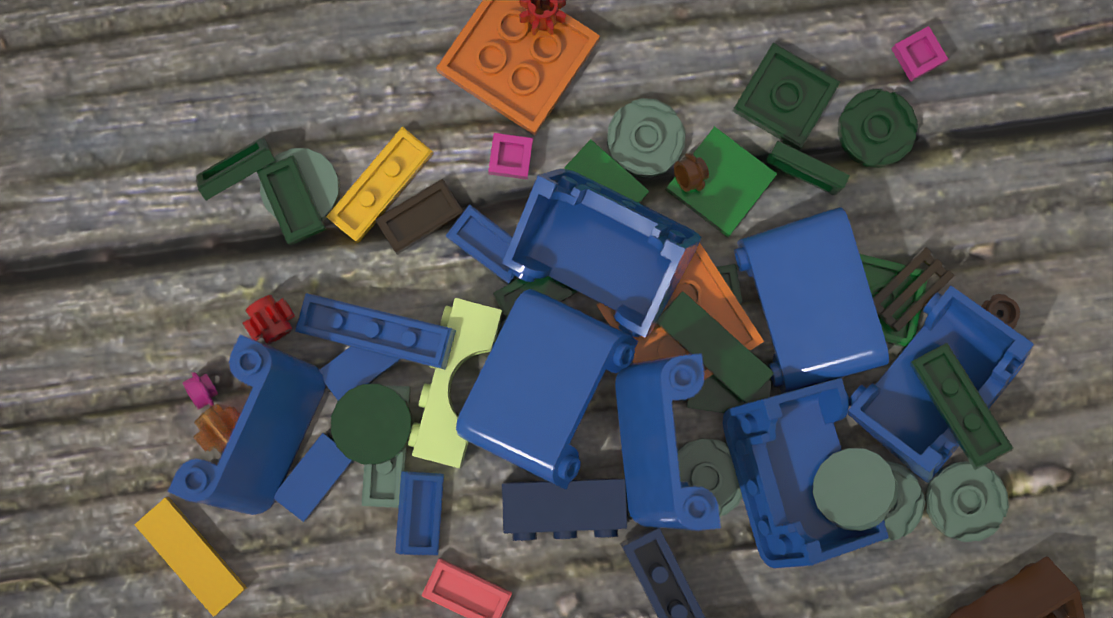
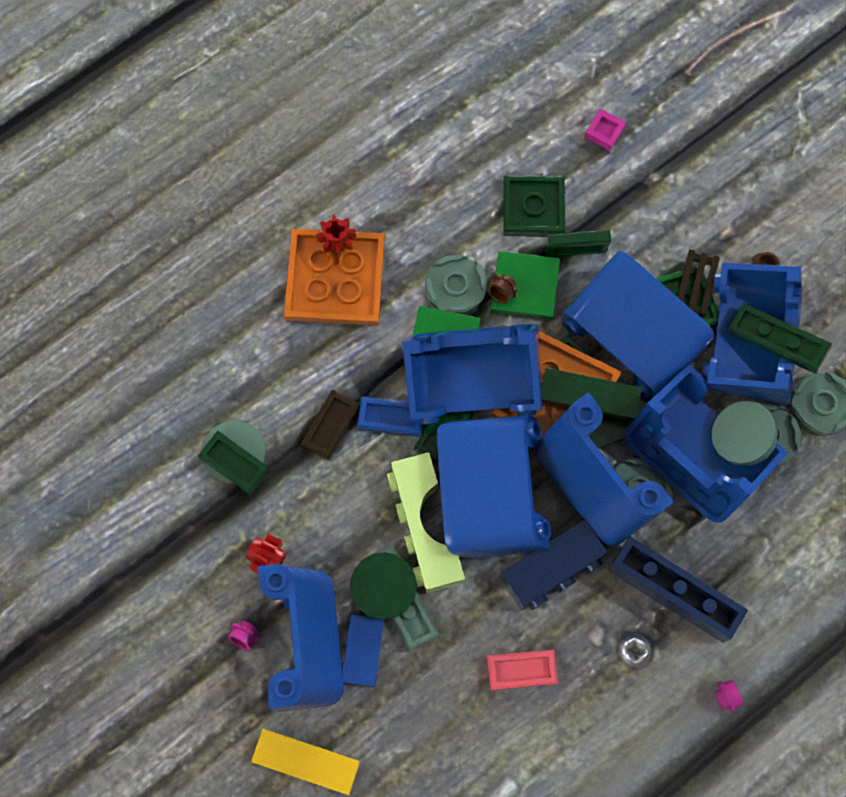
camera: 25 degrees left, 10 degrees down
clear orange gear [193,403,240,454] -> none
dark green tile [196,137,276,201] -> none
blue tile [295,293,456,370] -> none
blue tile [320,346,402,400] -> none
yellow tile [326,126,434,243] -> none
blue tile [395,471,444,555] -> none
dark pink plate [488,133,533,180] -> none
dark green tile [837,89,918,168] -> none

